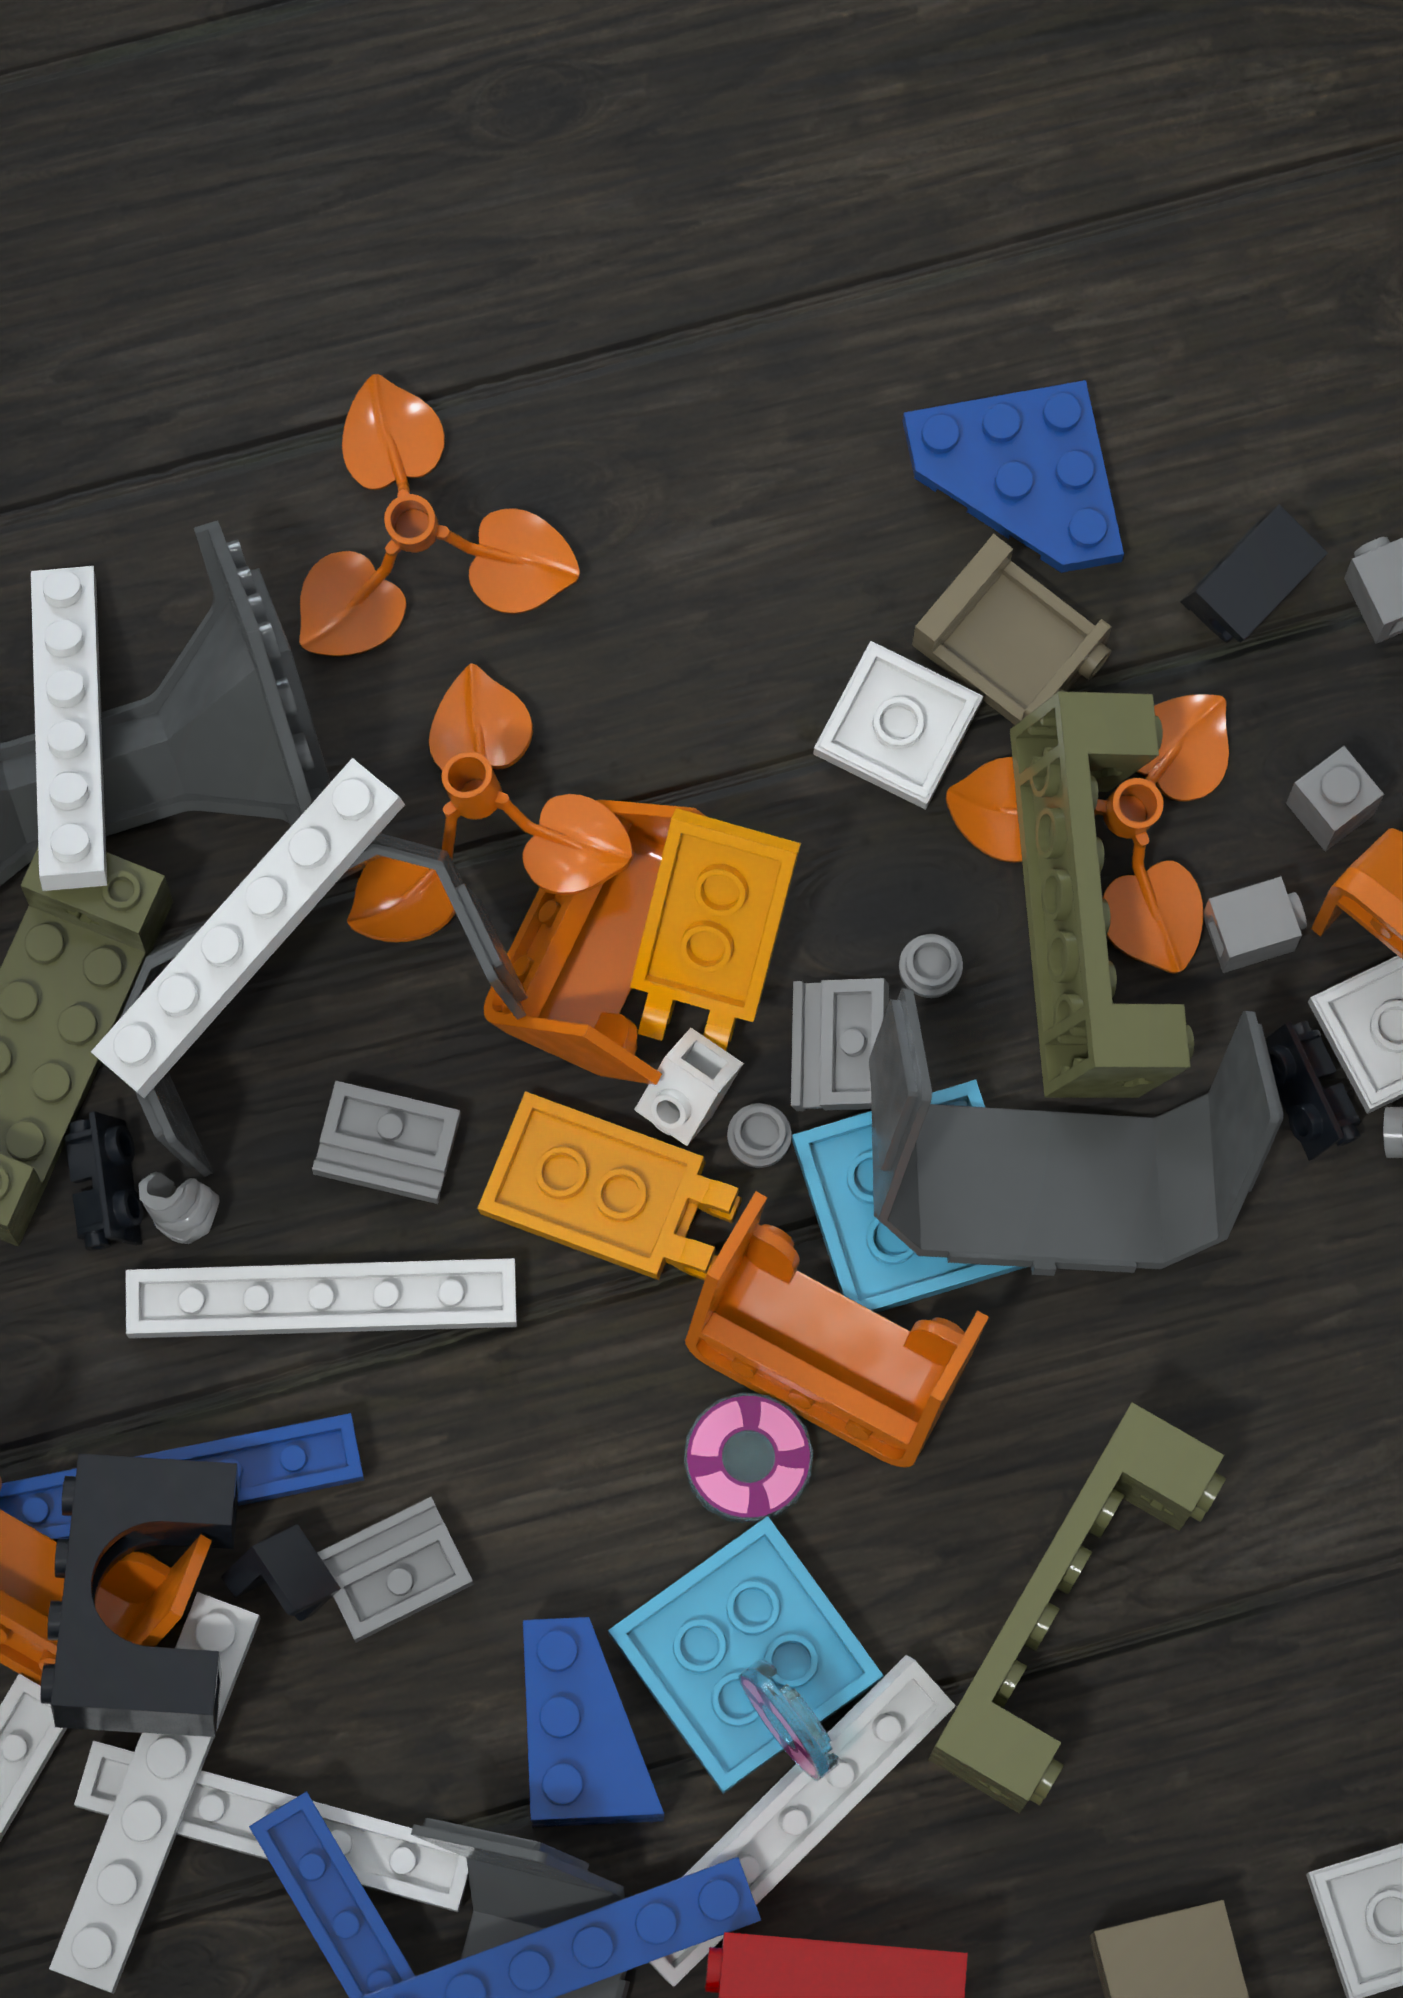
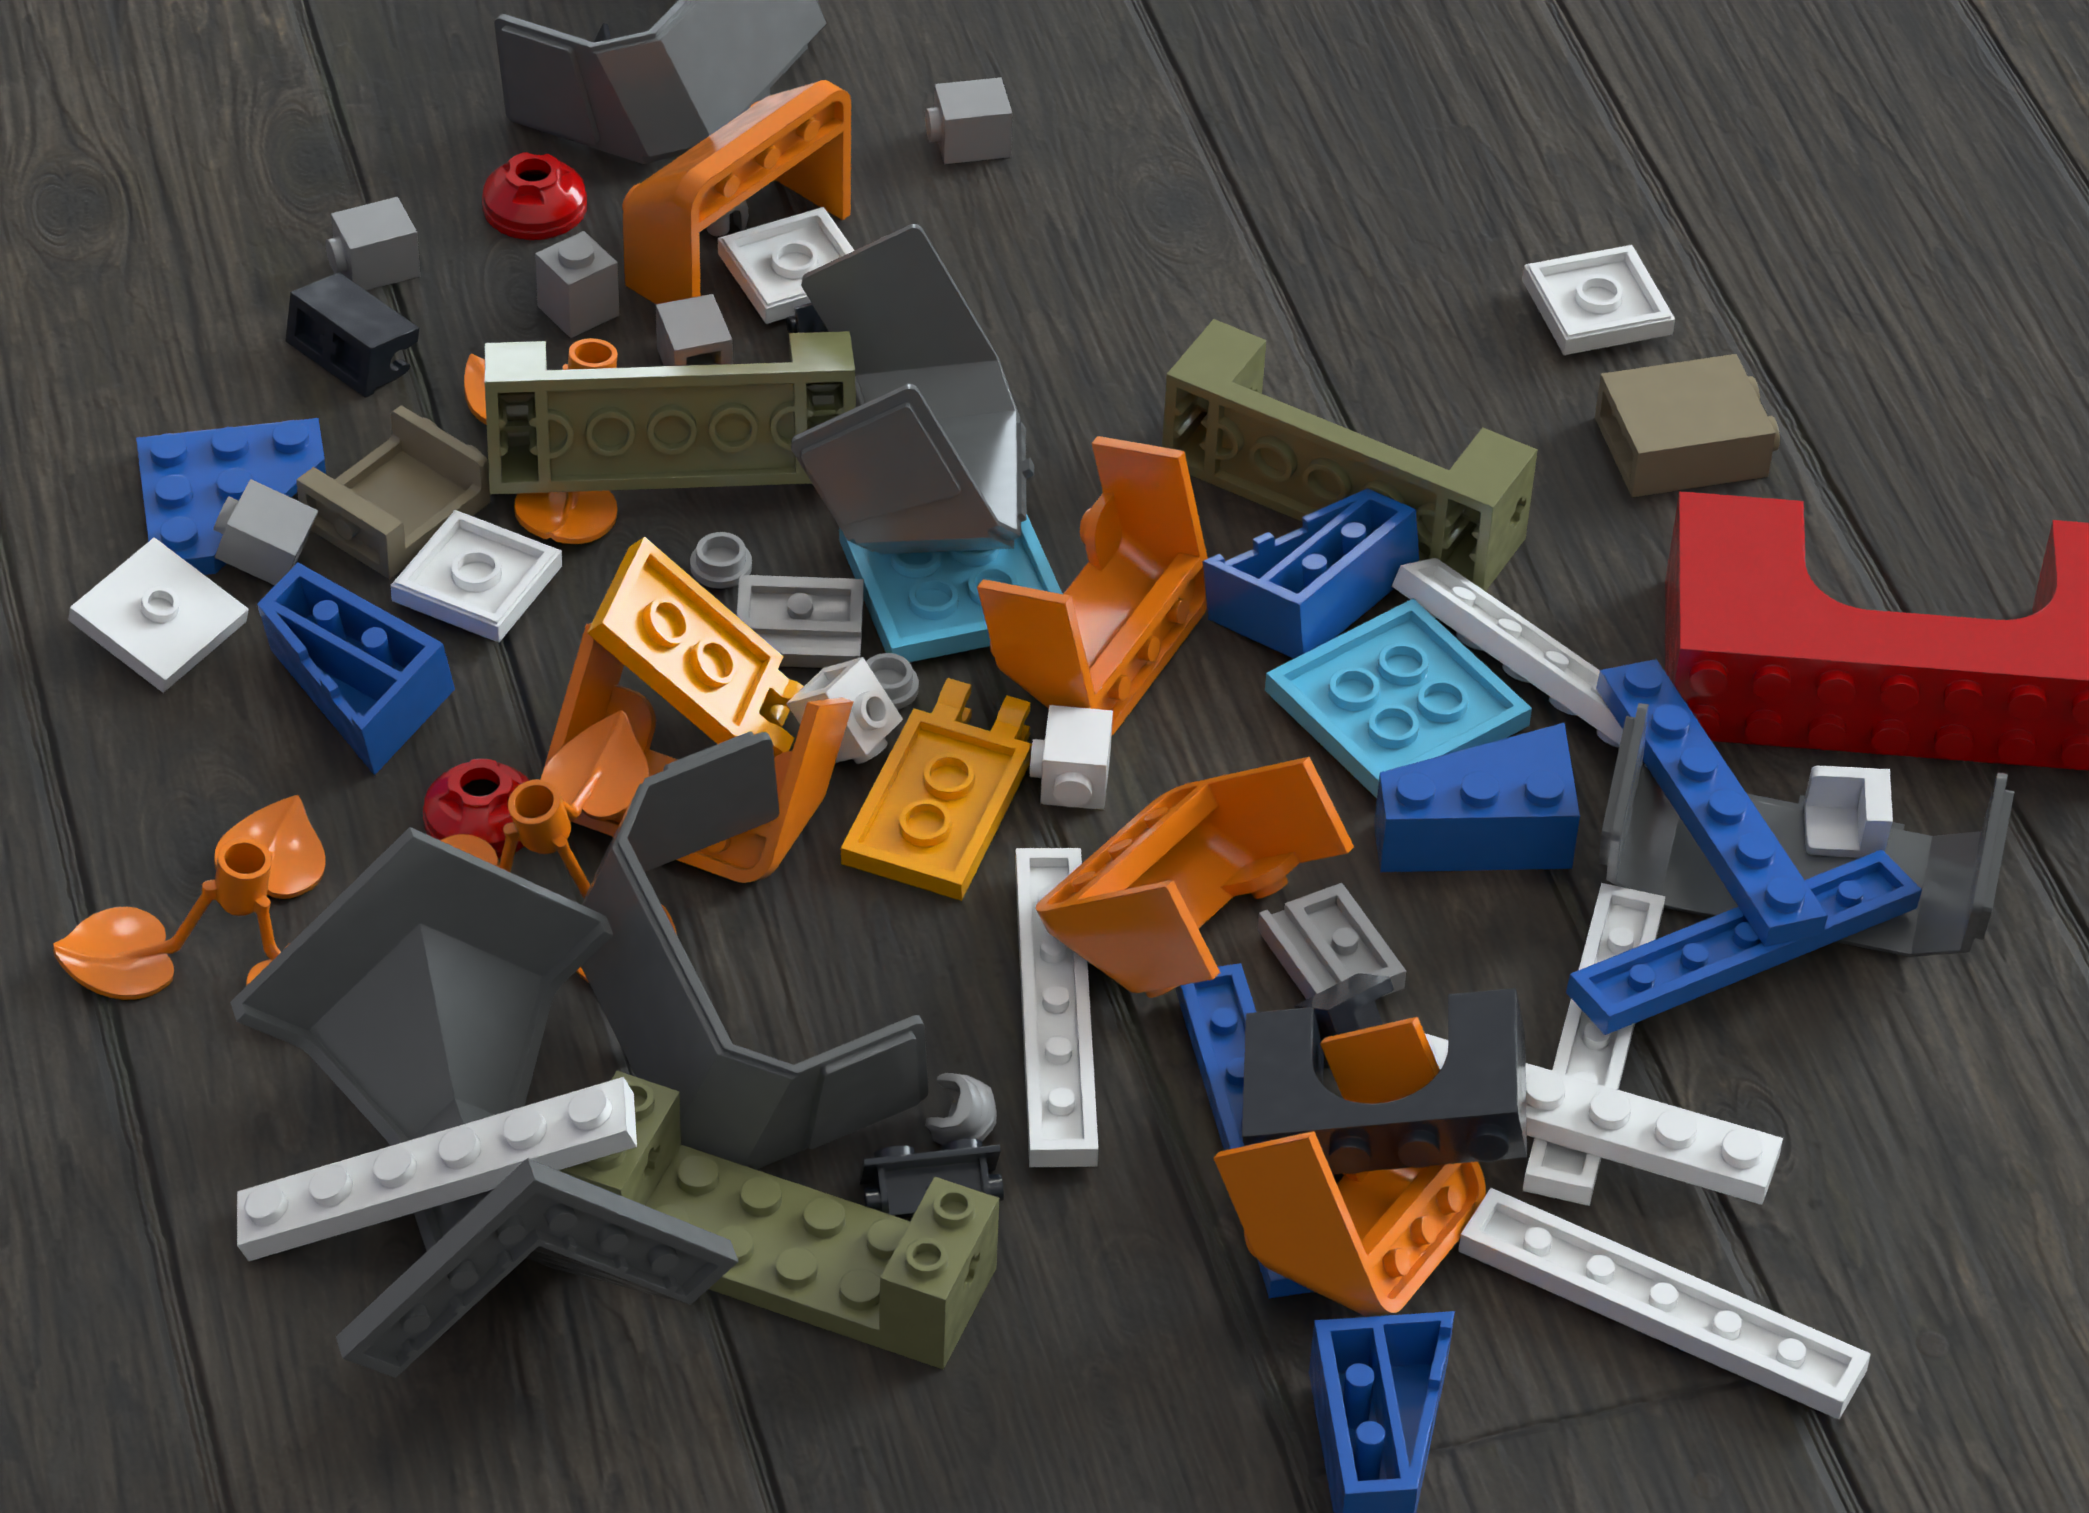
camera: 90 degrees left, 30 degrees down
white plate [91,758,405,1098] -> none
light grey plate [312,1081,461,1204] -> none
tile [683,1392,813,1523] -> none
clear light blue tile [738,1659,839,1781] -> none
none -> white plate [68,537,249,693]
none -> light grey brick [213,479,318,585]
none -> blue wedge [257,562,455,776]
none -> red piece [423,759,530,859]
none -> white brick [1030,705,1113,810]
none -> orange windscreen [1035,757,1354,998]
none -> blue wedge [1203,488,1419,659]

